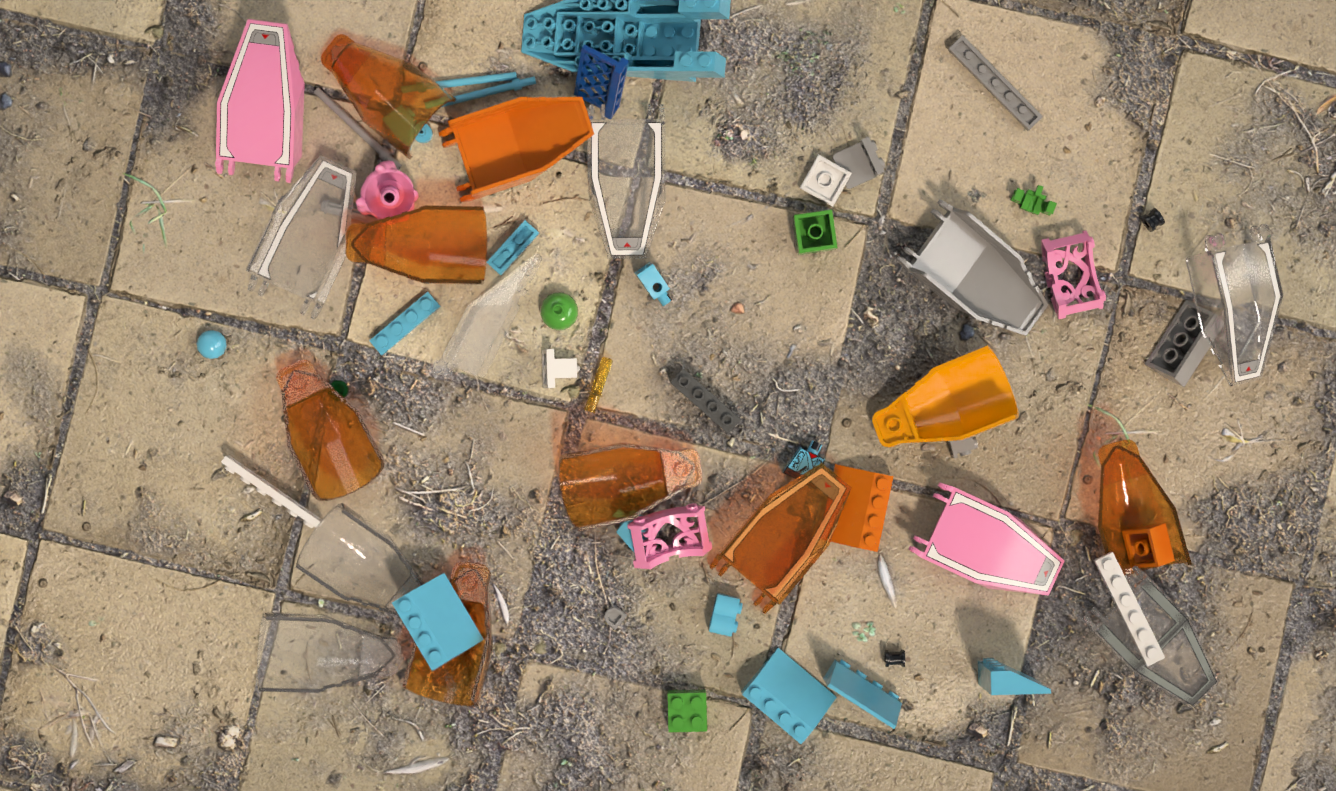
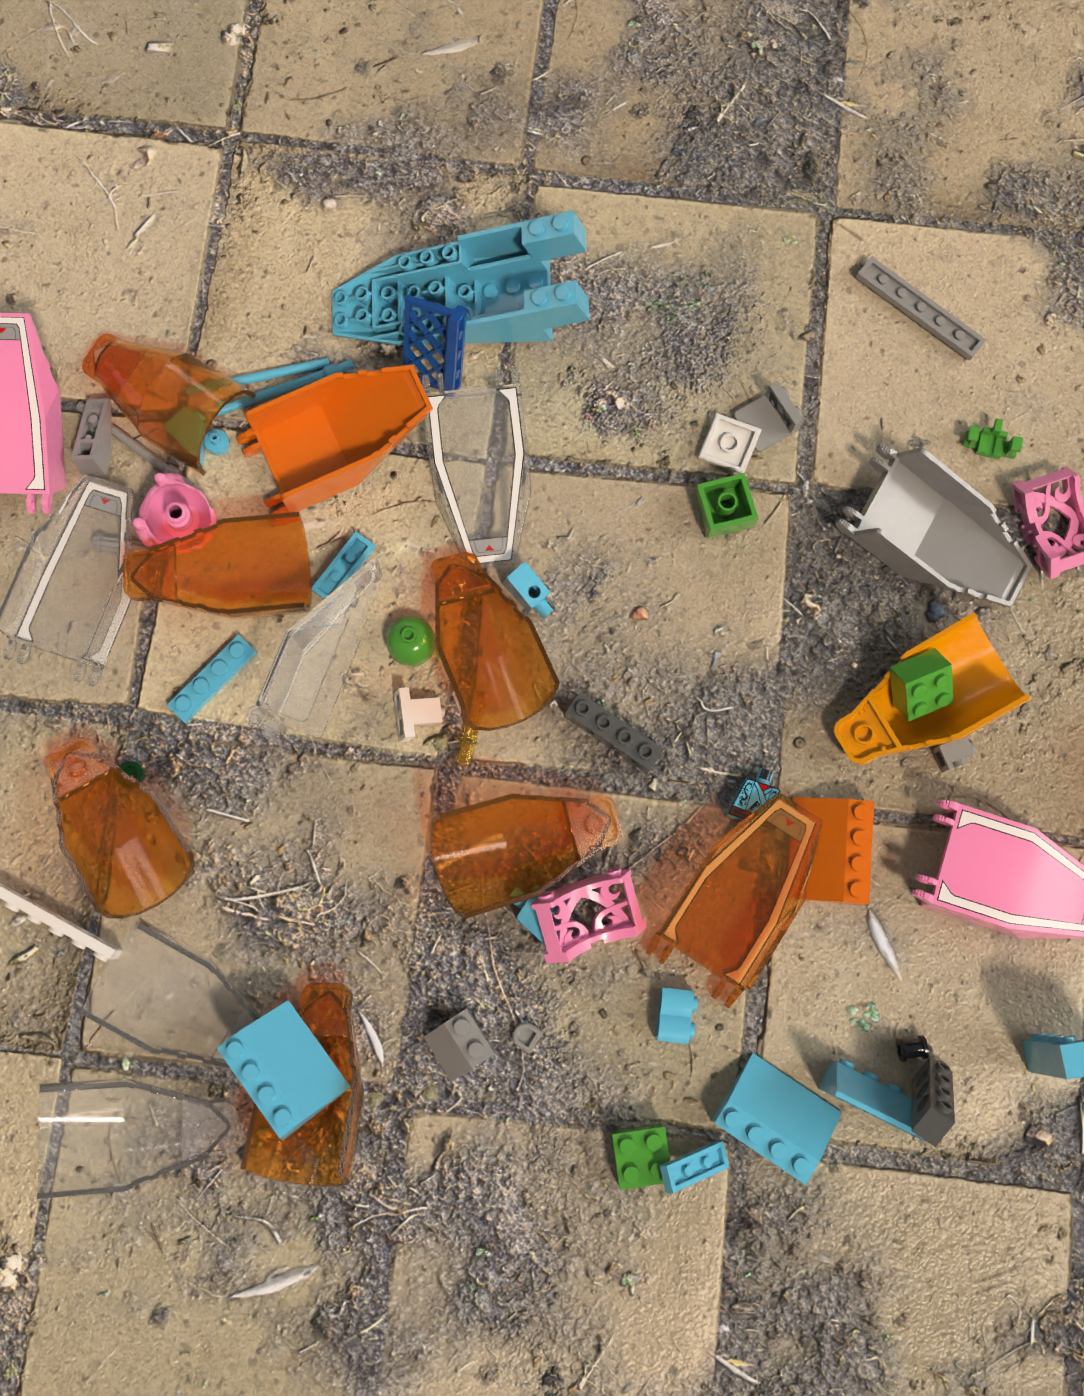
camera: 15 degrees left, 10 degrees down
none -> light grey slope [70,398,112,476]
none -> light grey slope [424,1008,495,1082]
none -> clear orange windscreen [430,552,560,731]
none -> medium azure plate [659,1141,729,1193]
none -> bright green brick [890,648,954,722]
none -> dark grey brick [911,1057,955,1147]

